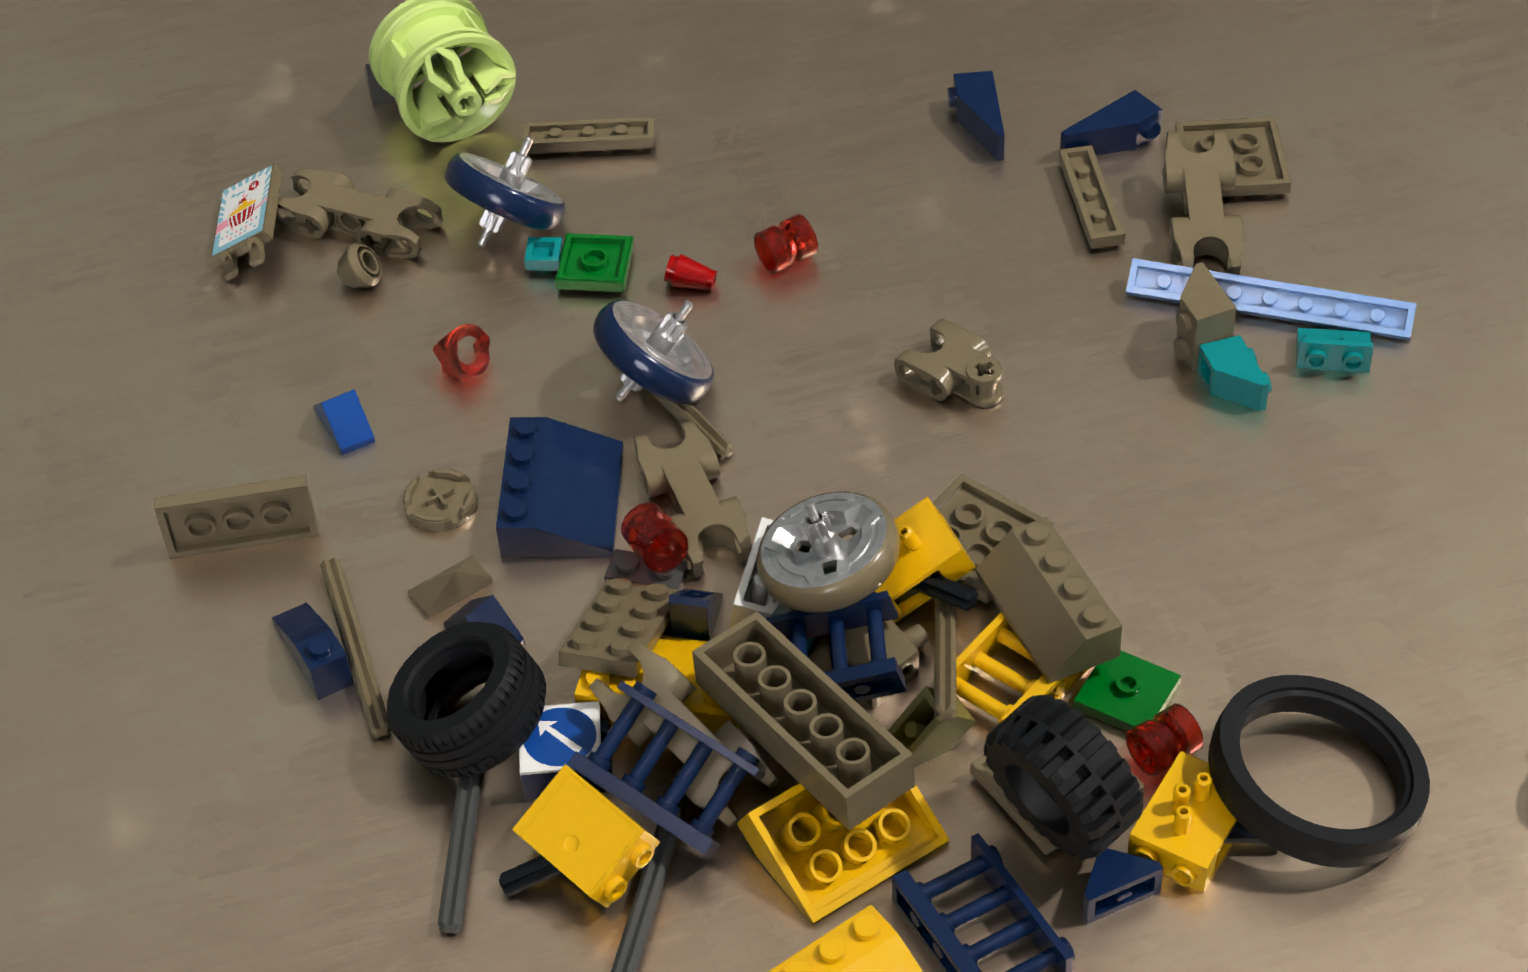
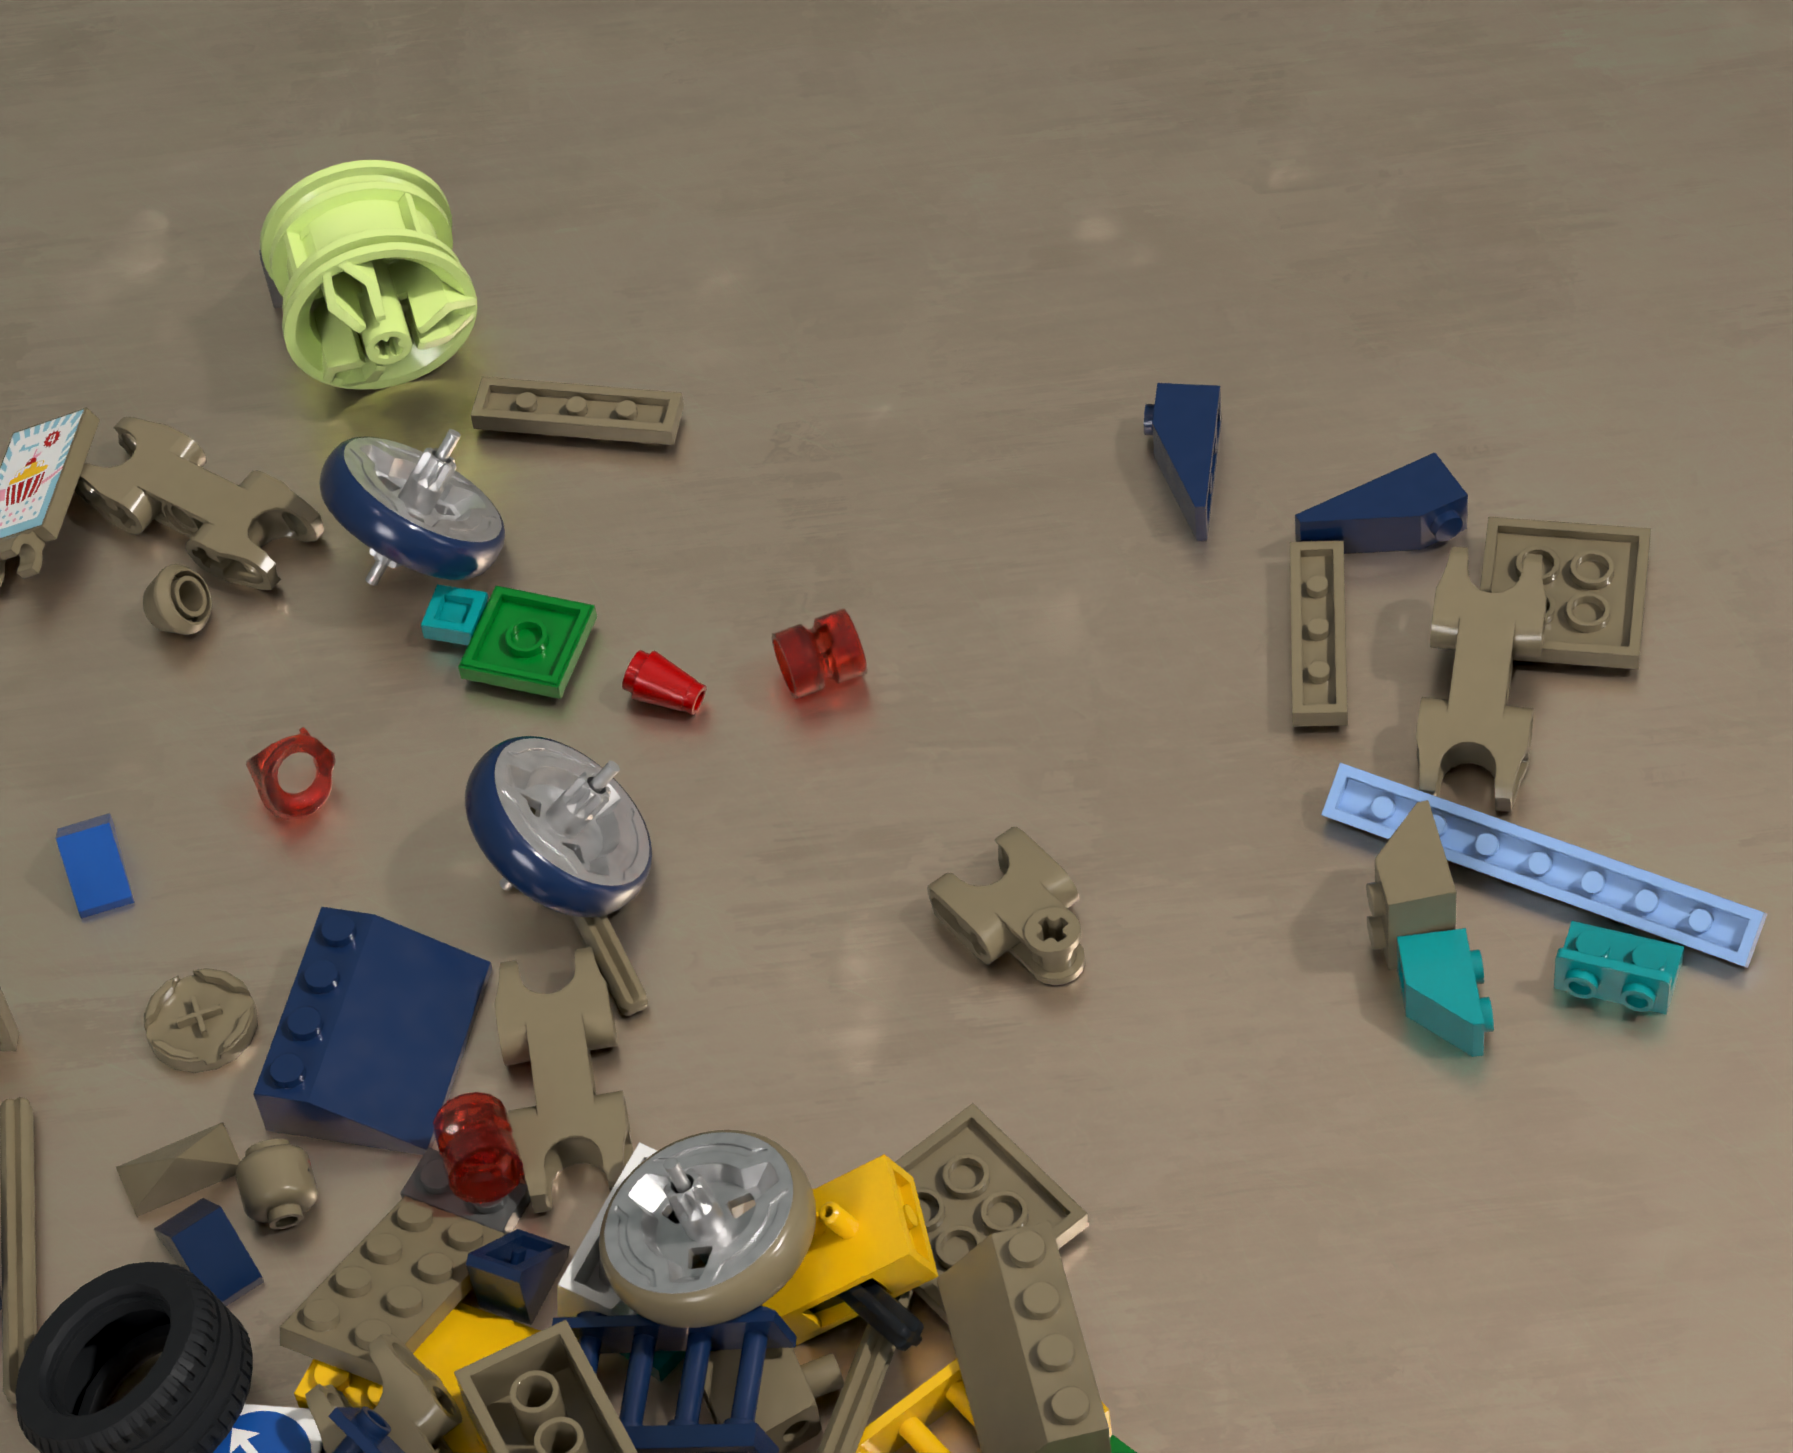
camera: 15 degrees right, 5 degrees up
none -> dark tan head [236,1138,318,1229]

